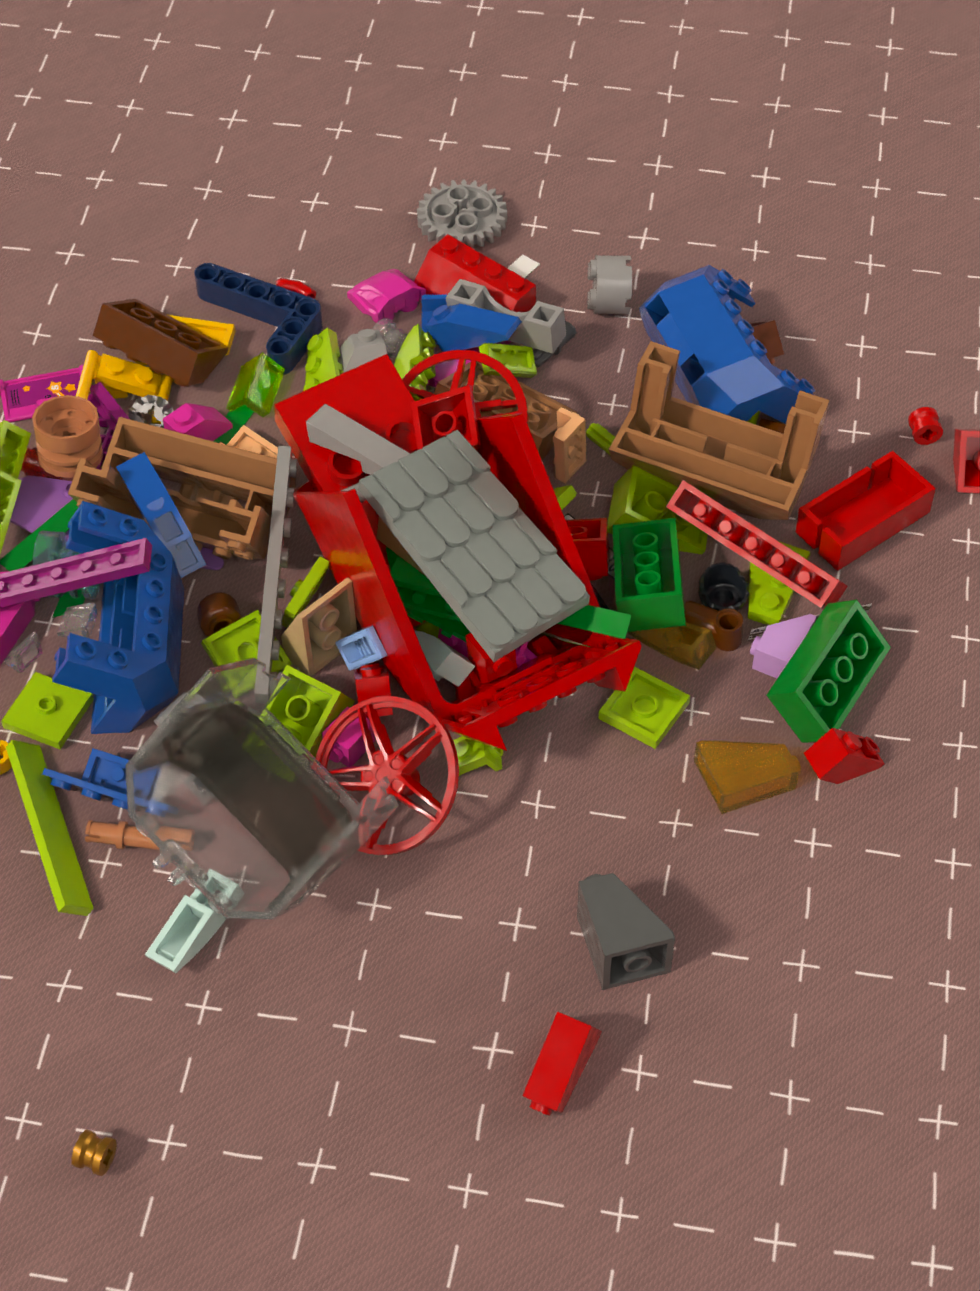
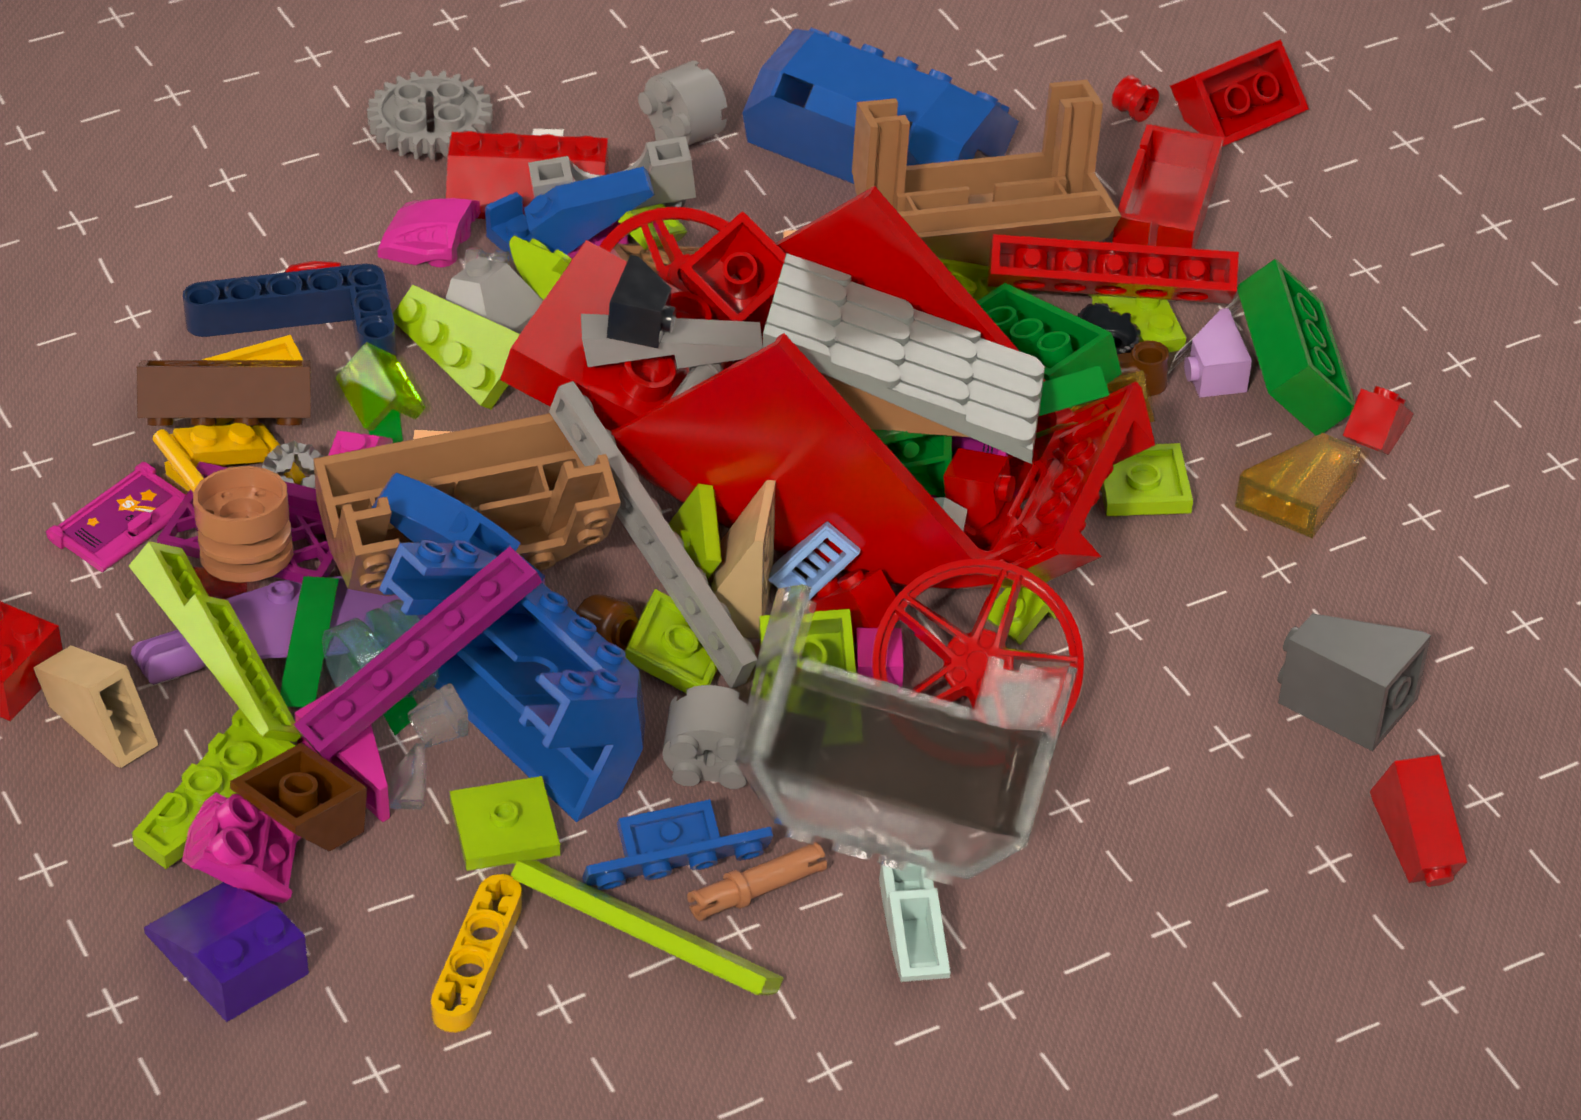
camera: 40 degrees left, 10 degrees down
none -> black slope [607,255,677,348]

